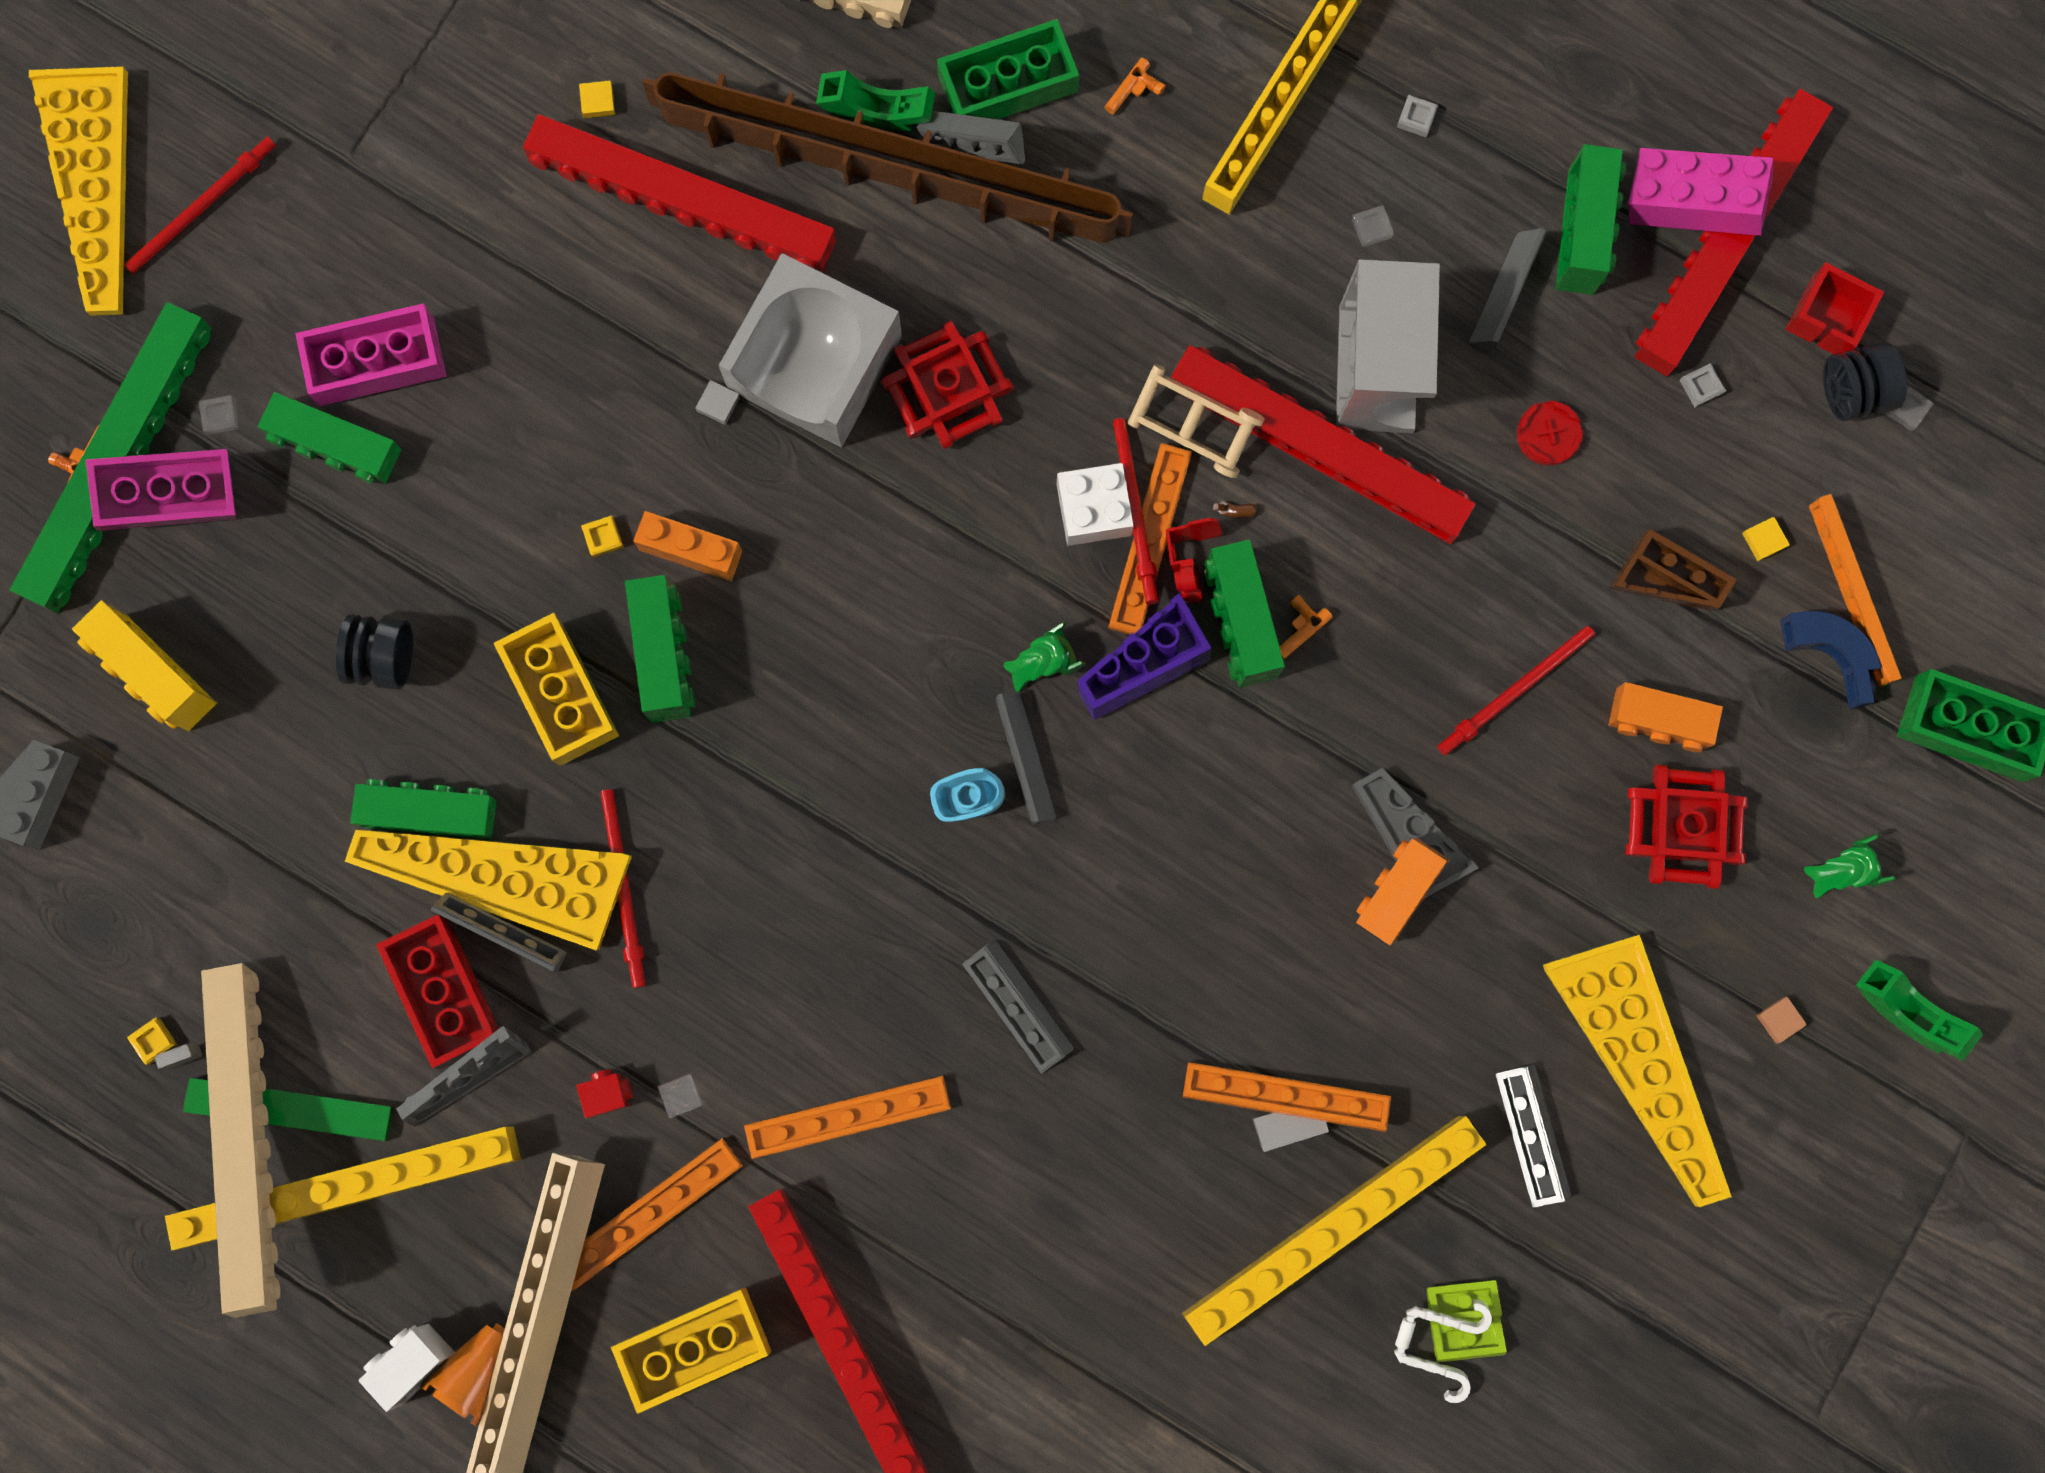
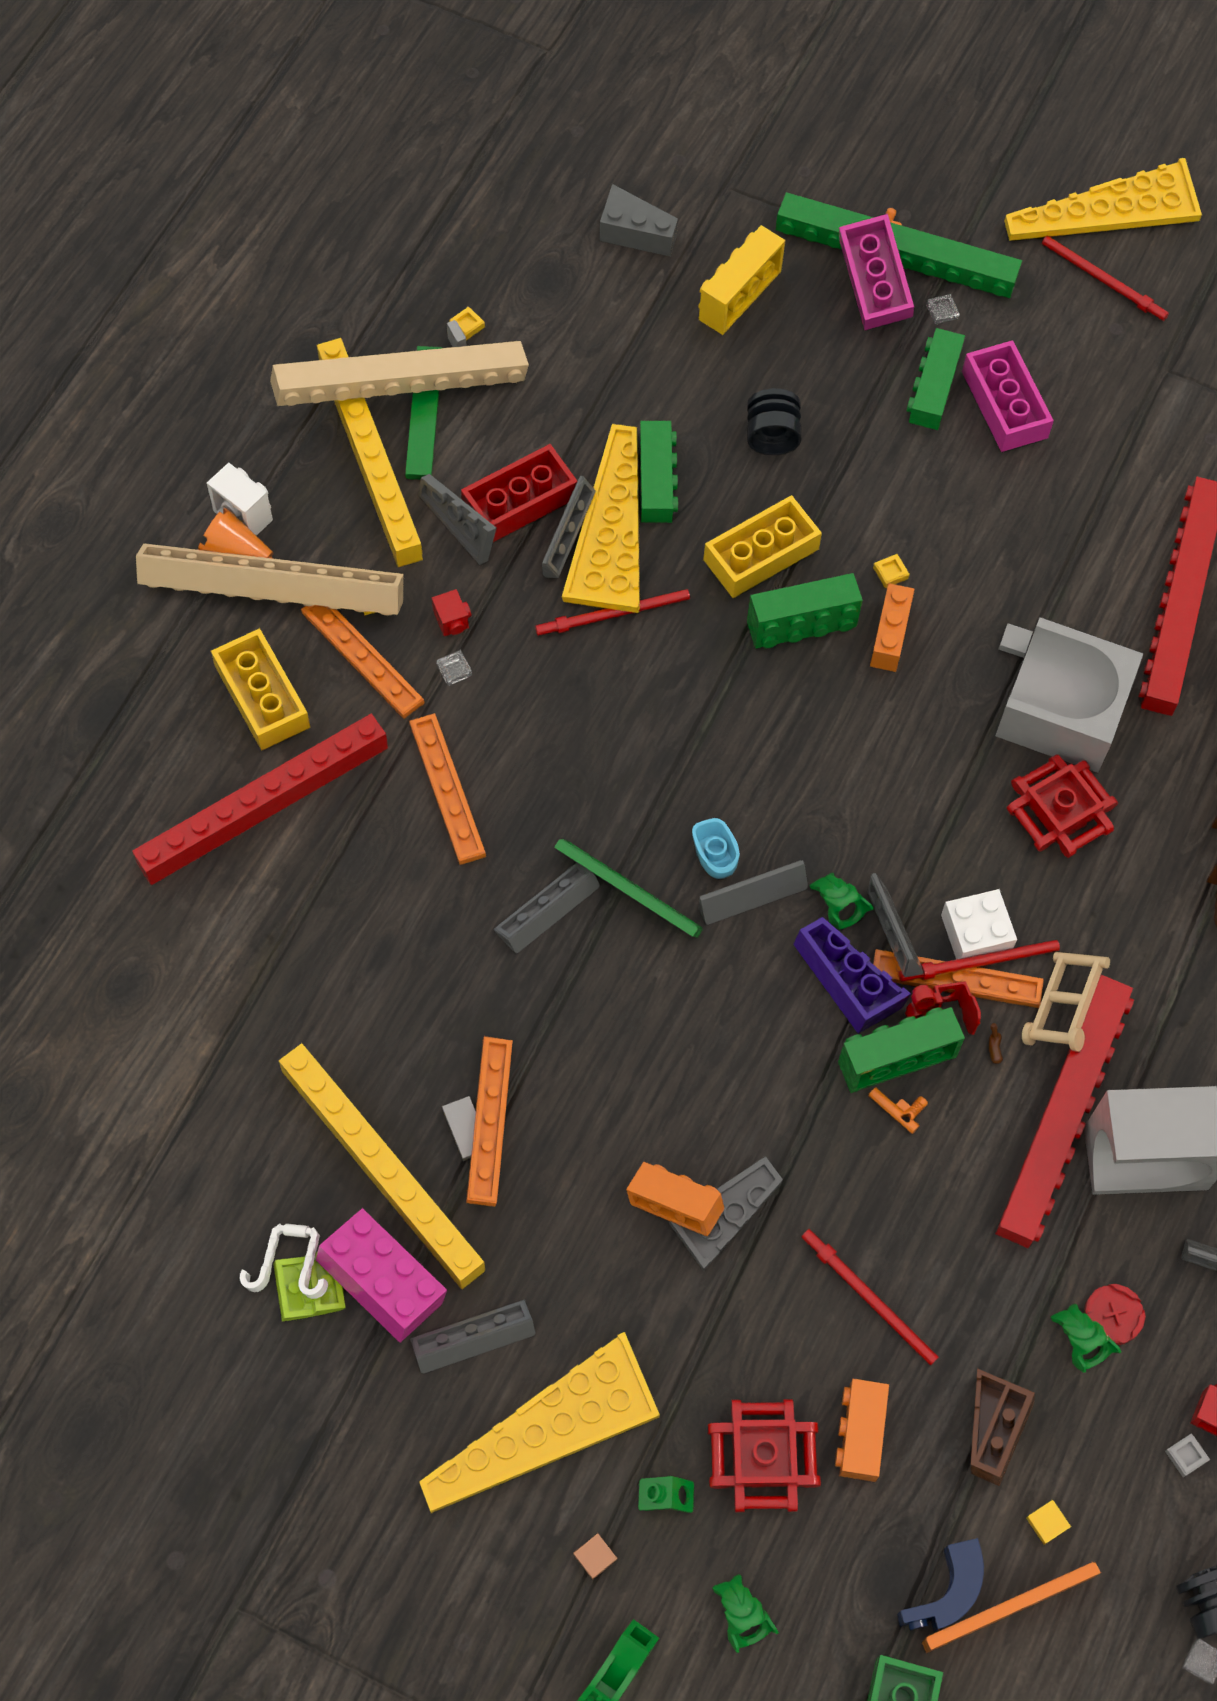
camera: 85 degrees right, 15 degrees down
none -> dark pink brick [316,1208,447,1343]
none -> green tile [554,839,703,937]
none -> green bracket [638,1476,694,1513]
none -> dark grey slope [867,873,924,977]
none -> green hair [1051,1304,1121,1373]

